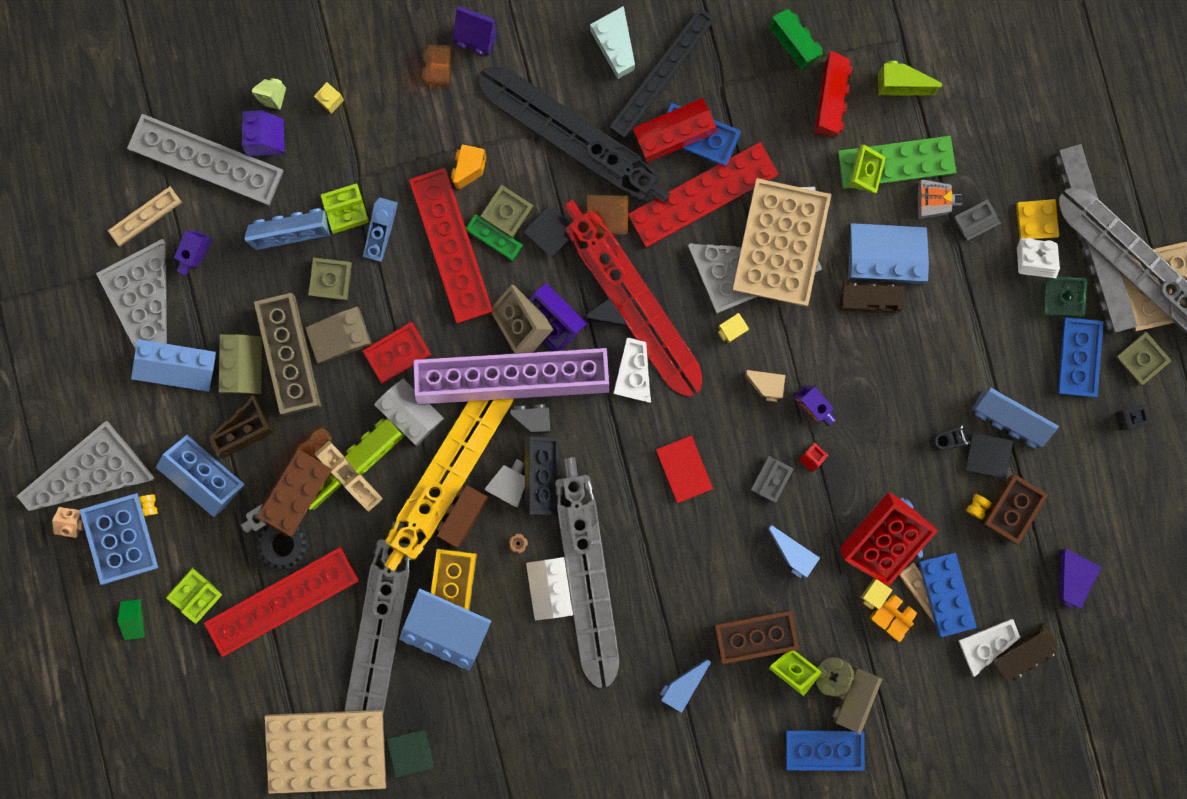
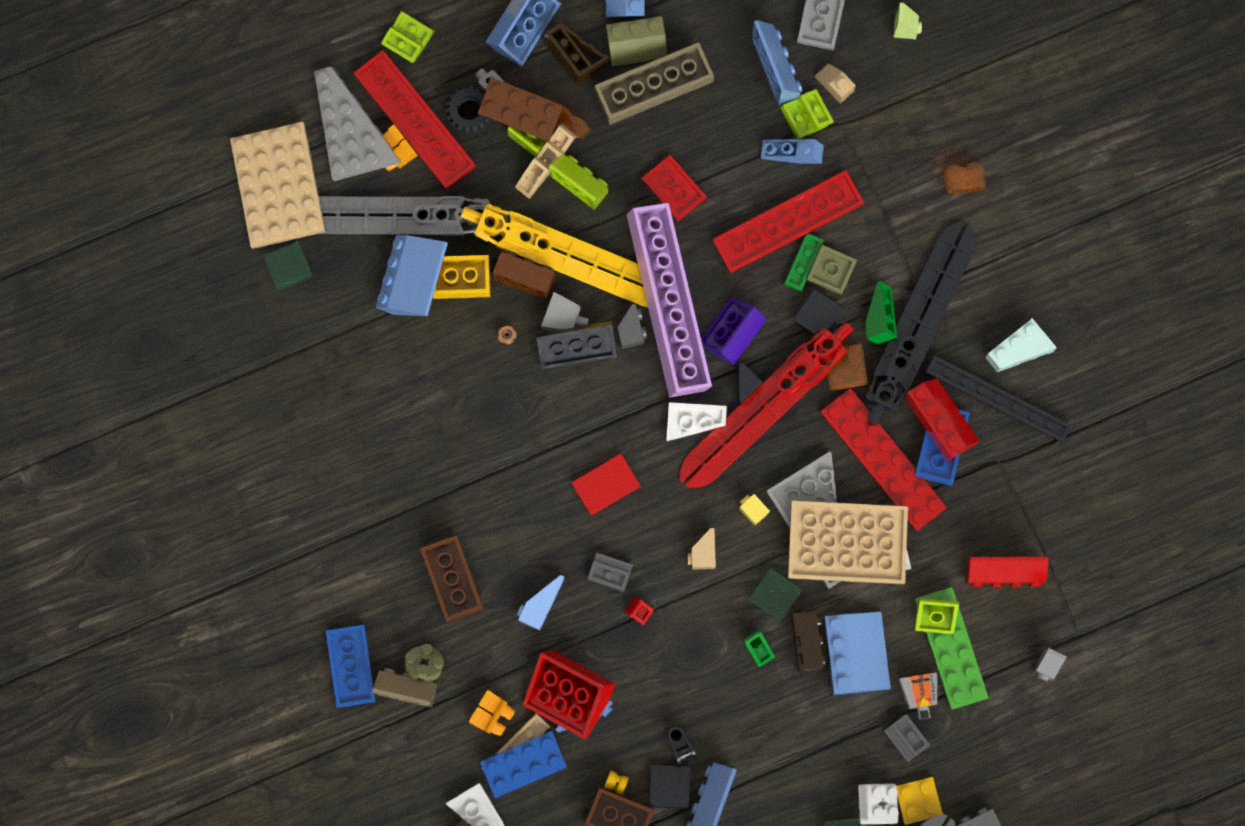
camera: 85 degrees right, 5 degrees down
dark purple slope [242,110,284,156] -> none
dark tan slope [305,307,372,364] -> none
olive plate [308,258,352,301] -> none
light yellow brick [314,82,344,114] -> none
light grey slope [374,379,444,446] -> none
light orange slope [451,145,486,190] -> none
dark purple slope [452,6,497,56] -> none
dark tan slope [492,285,553,354] -> none
white slope [526,557,573,620] -> none
flat silver piece [555,457,619,688] -> none
medium blue slope [660,659,711,713] -> none
green slope [769,9,823,71] -> none
lime slope [769,651,822,696] -> none
dark purple torso [793,385,836,426] -> none
light yellow brick [860,578,892,610] -> none
lime slope [878,61,942,96] -> none
none -> light grey wing [314,67,401,181]
none -> light orange hips [383,124,418,171]
none -> green slope [742,630,775,667]
none -> clear green plate [748,568,802,622]
none -> tan slope [815,64,856,103]
none -> green slope [865,281,897,345]
none -> light grey slope [1034,648,1067,682]

